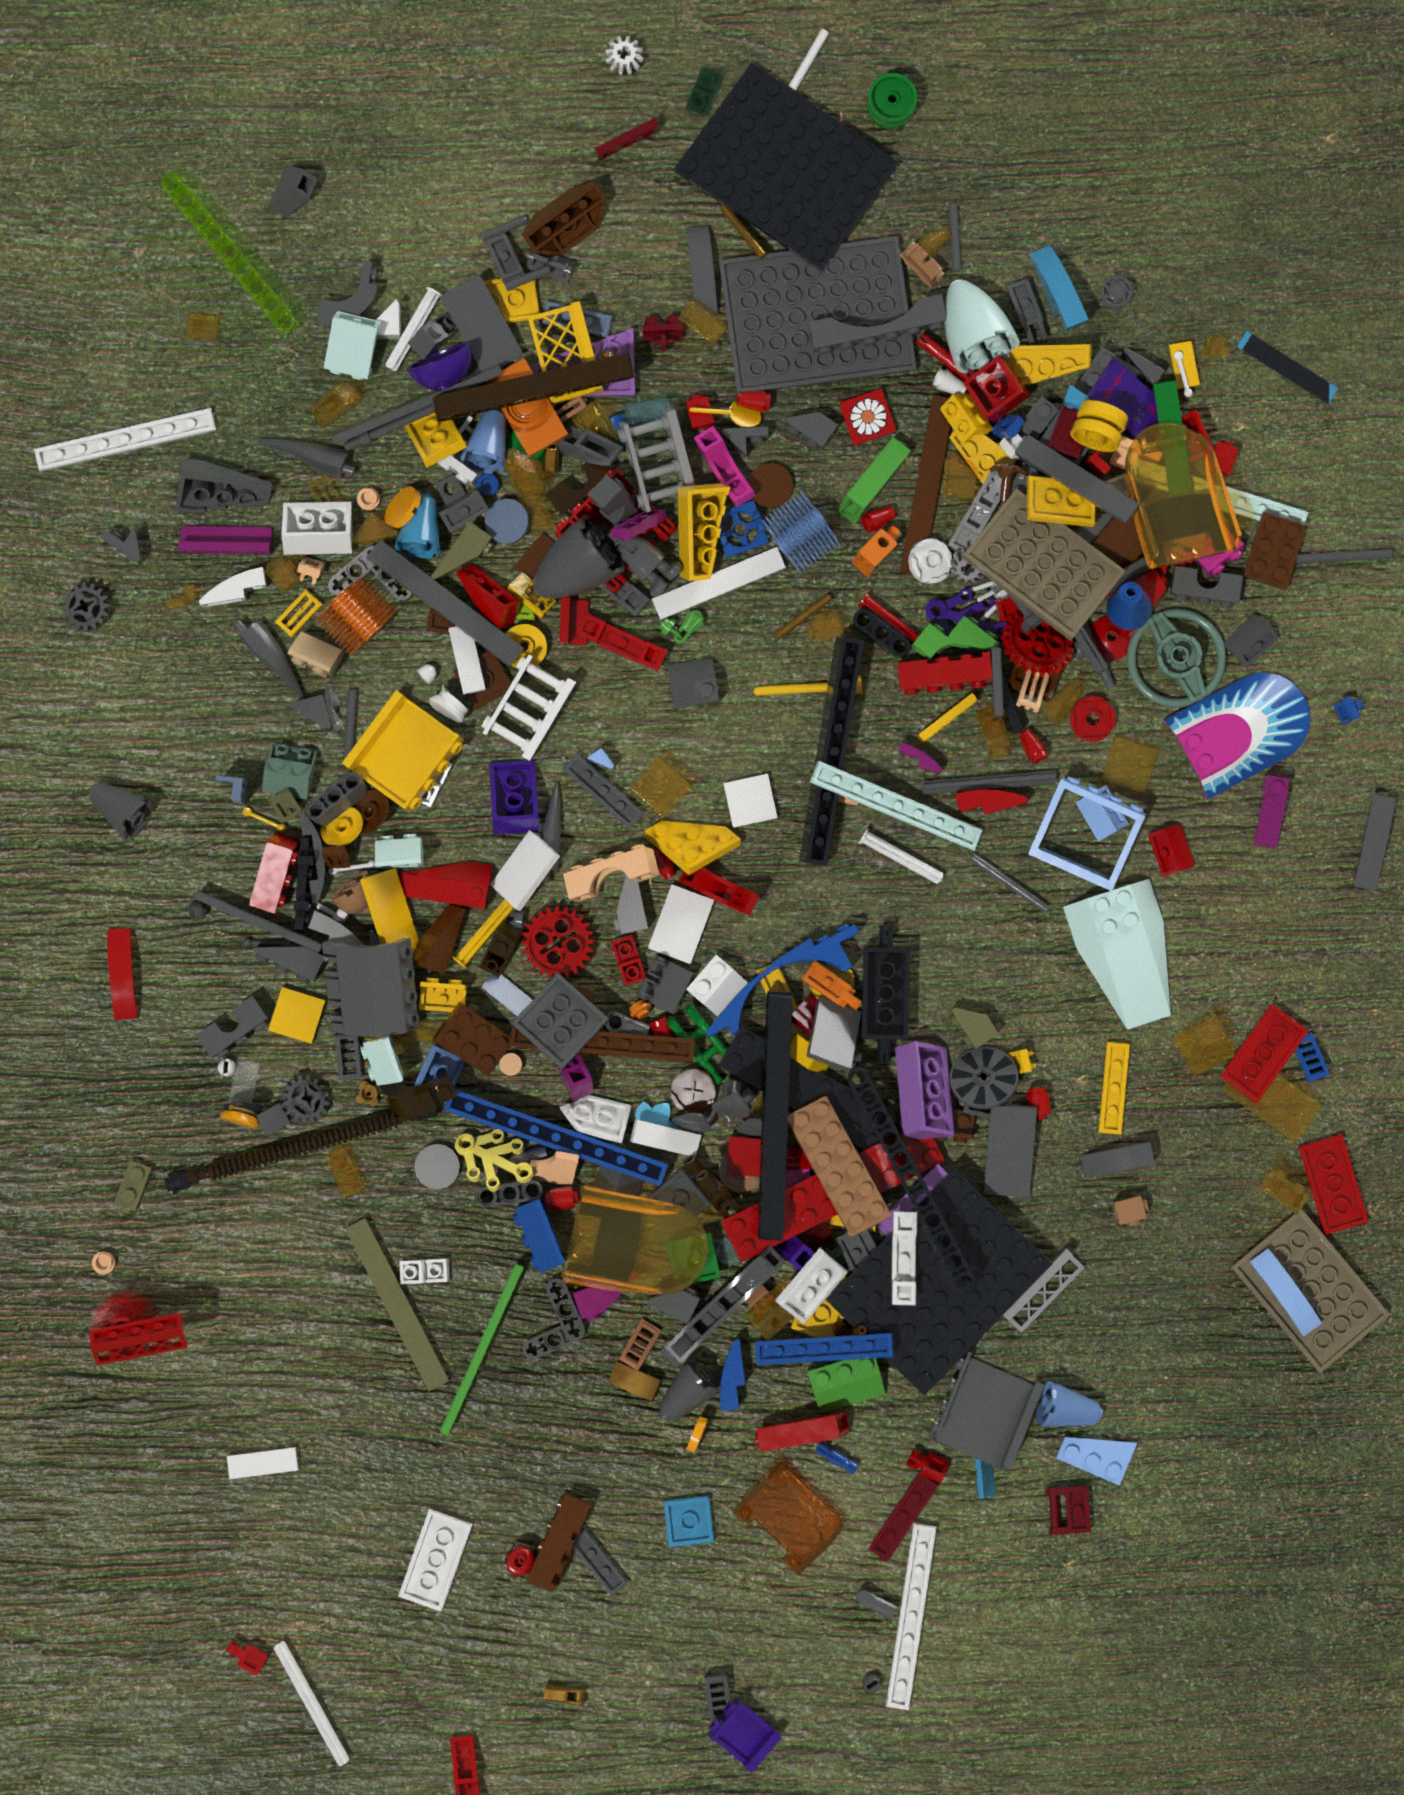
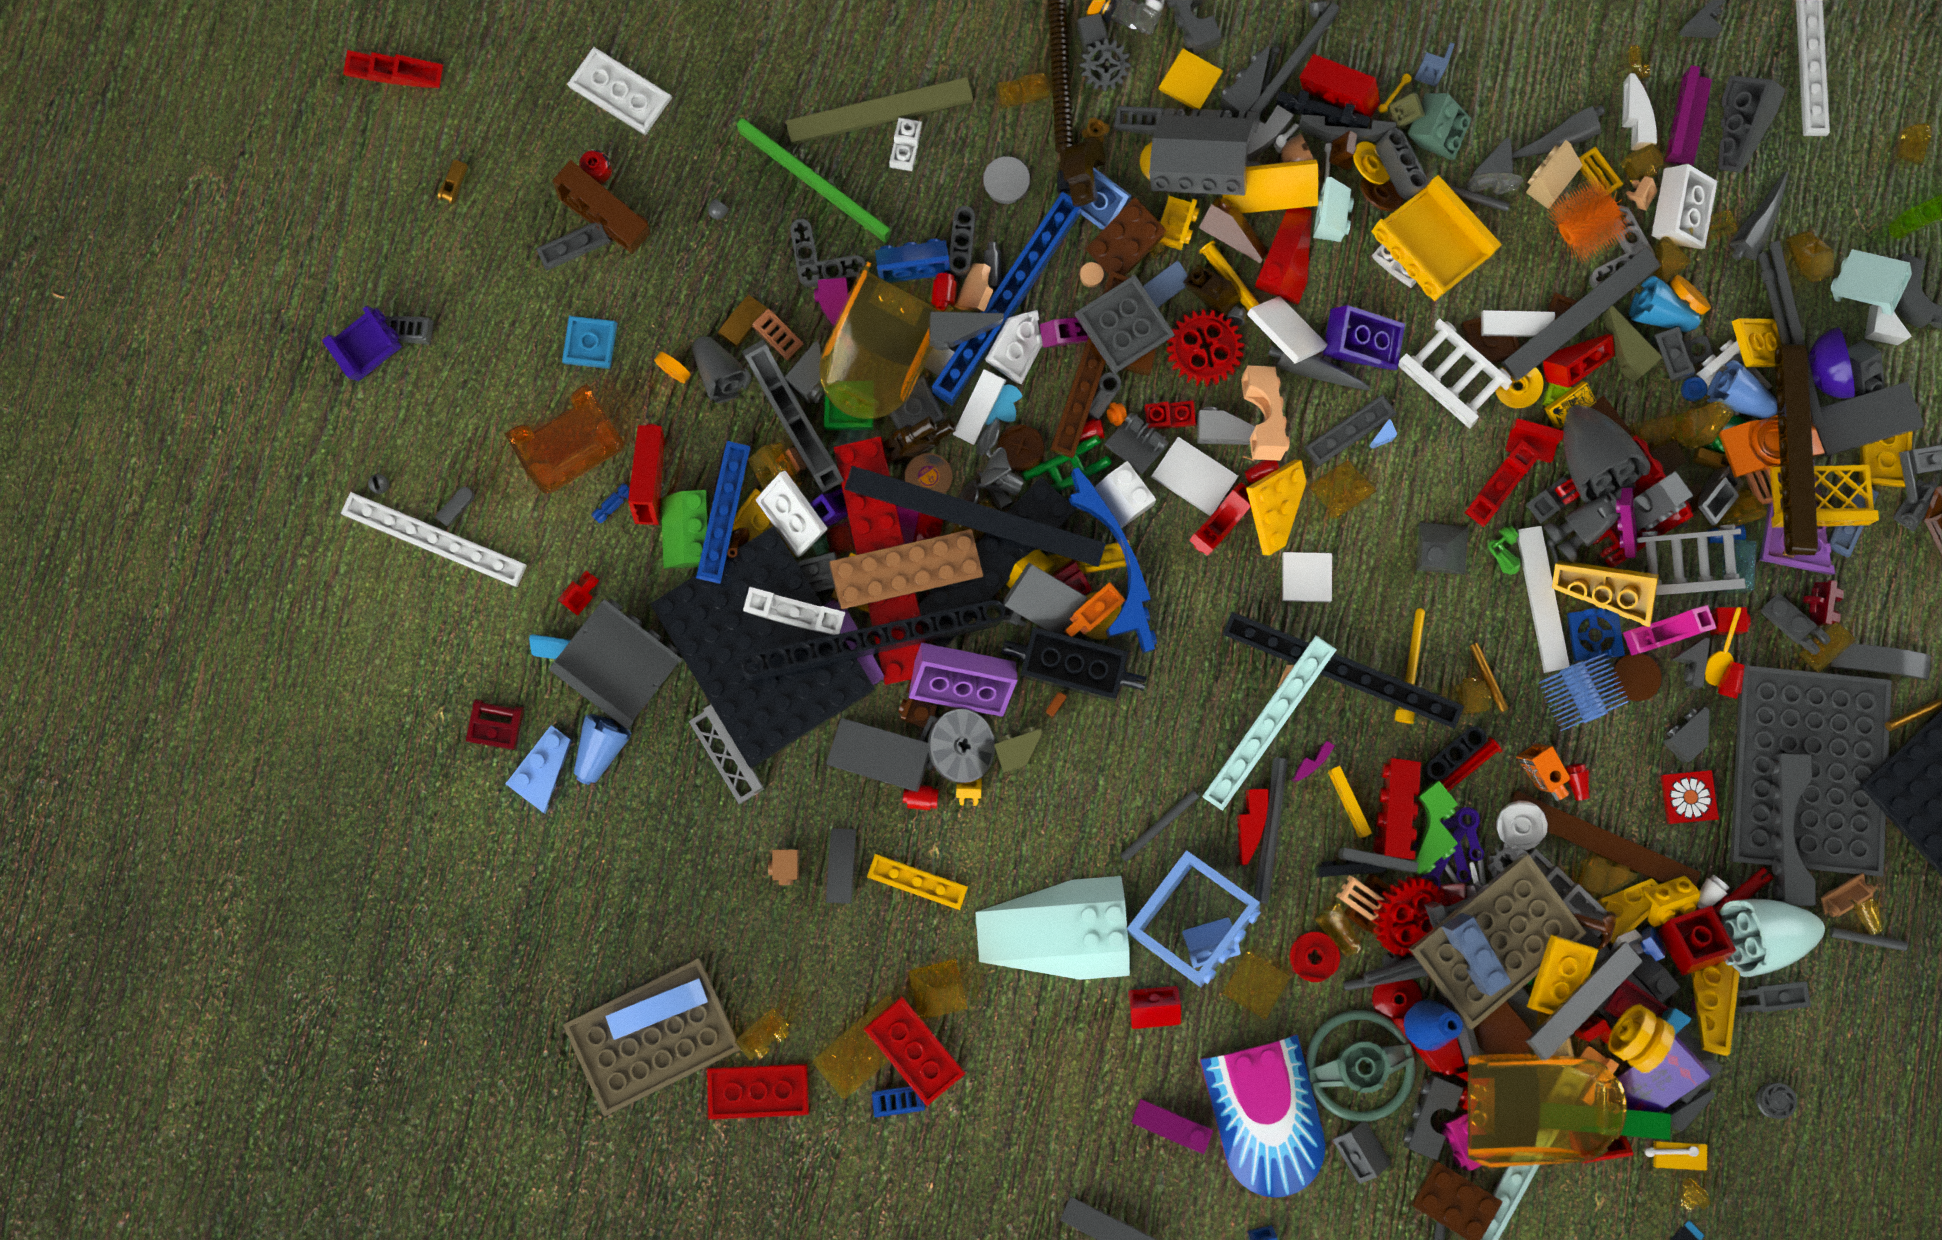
camera: 110 degrees right, 5 degrees down
light nougat plate [357,487,380,510] -> none
light aqua slope [360,1035,404,1086] -> none
white axle [385,287,441,371] -> none
clear yellow helmet [391,1024,435,1055] -> none
white hinge [417,664,437,684] -> none
white piece [429,685,468,722] -> none
light yellow plant [455,1129,533,1192] -> none
sand blue tile [485,498,530,544] -> none
blue slope [720,1338,745,1411] -> none
red piece [725,1136,761,1177] -> none
bright green slope [837,437,911,525] -> none
white axle [858,828,944,884] -> none
dark red plate [868,1472,939,1562] -> none
clear yellow slope [975,707,1011,760] -> none
red cone [1019,729,1048,764] -> none
dark azure slope [1029,245,1088,331] -> none
red brick [1210,440,1238,478] -> none
none -> dark grey hinge [708,199,729,219]
none -> dark grey slope [929,312,1004,350]
none -> dark orange tile [1045,692,1067,719]
none -> sand blue arch [1441,913,1511,996]
none -> dark grey hinge [1760,593,1831,655]

